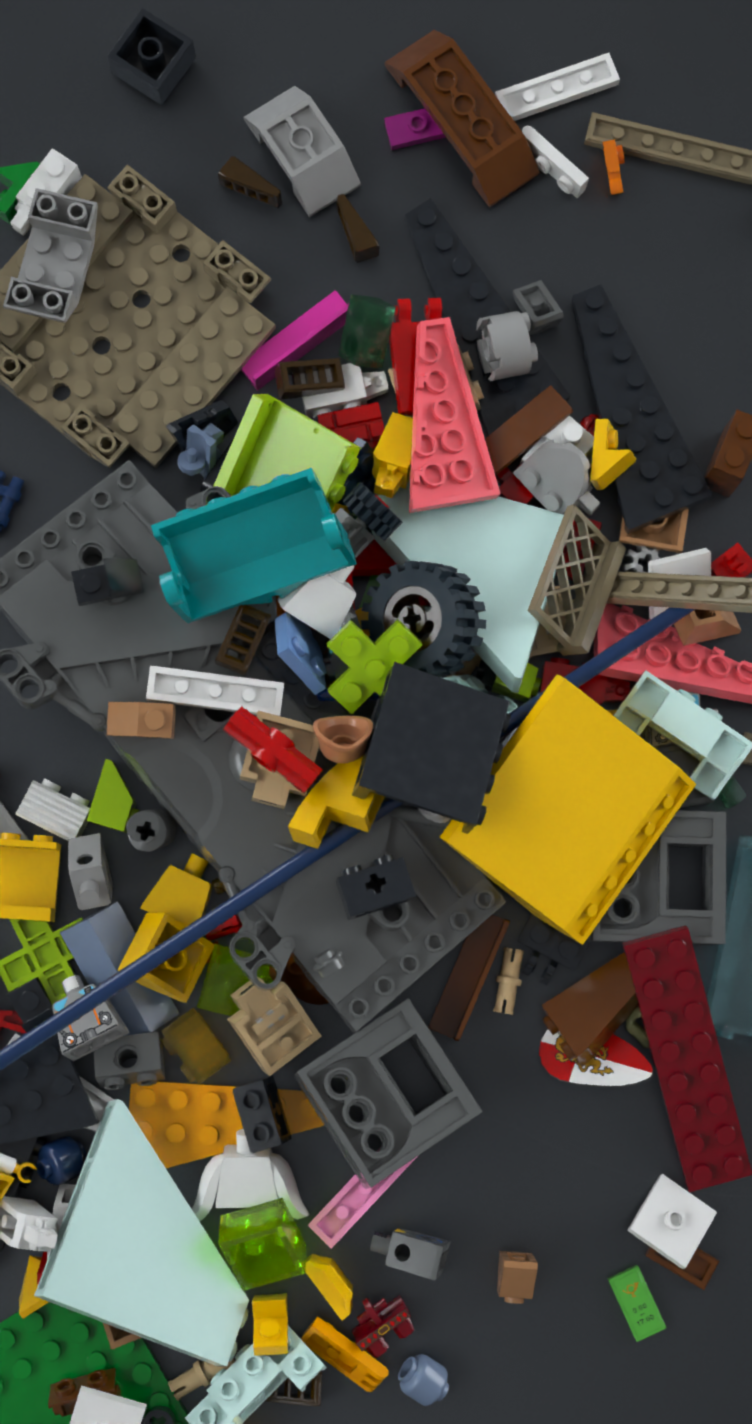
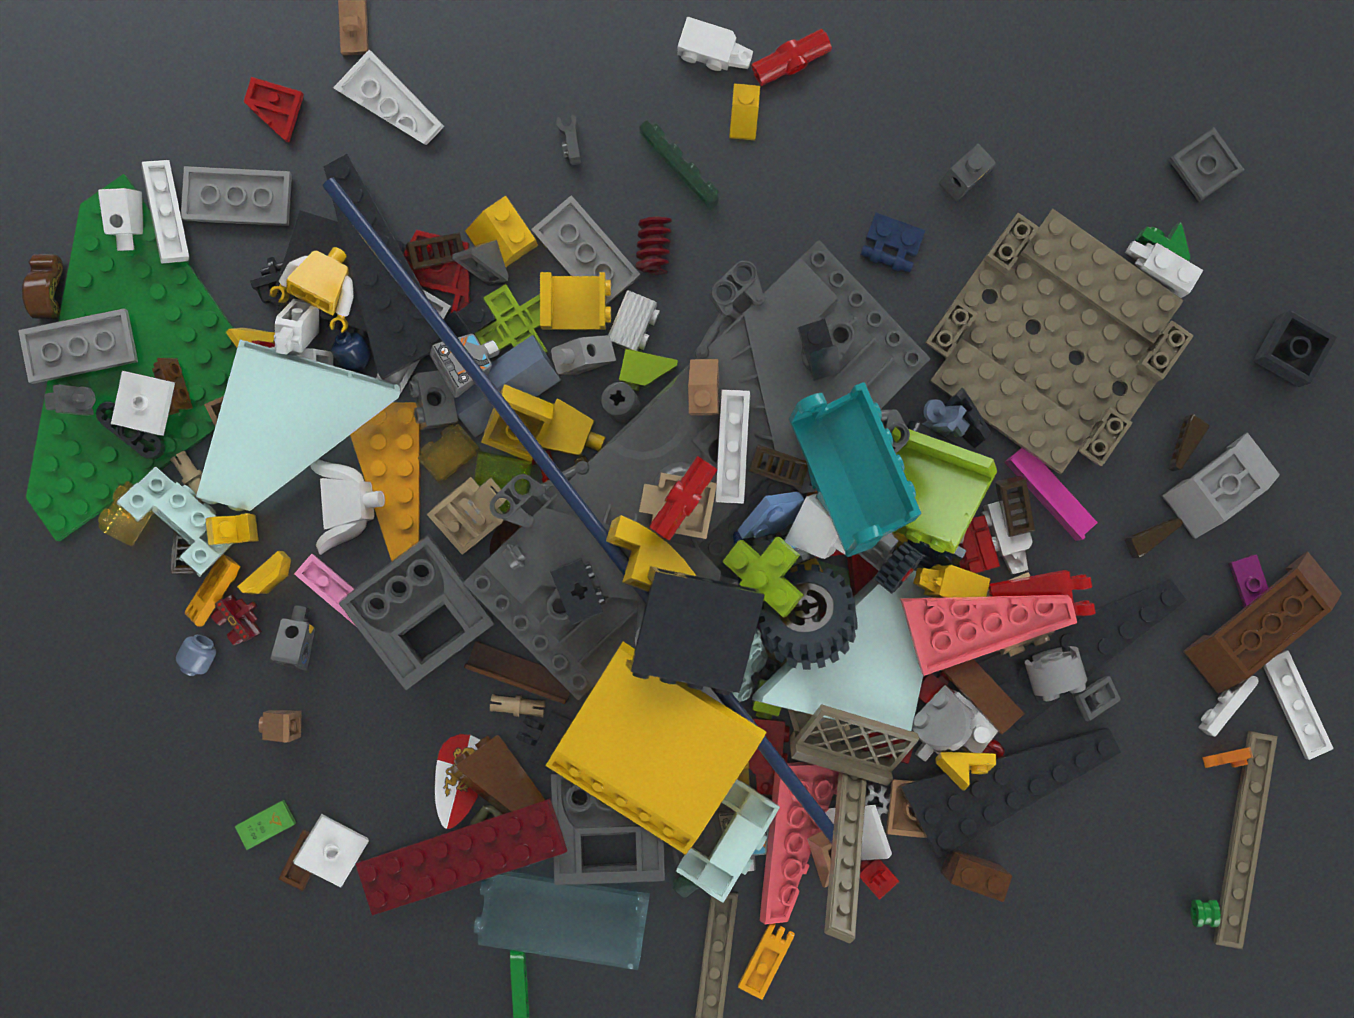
camera: 90 degrees right, 5 degrees up
light grey slope [3,188,98,323] -> none
clear neon green piece [218,1198,306,1291] -> none
black bracket [233,1075,292,1153] -> none
nougat helmet [313,716,373,764] -> none
clear green brick [338,294,396,368] -> none

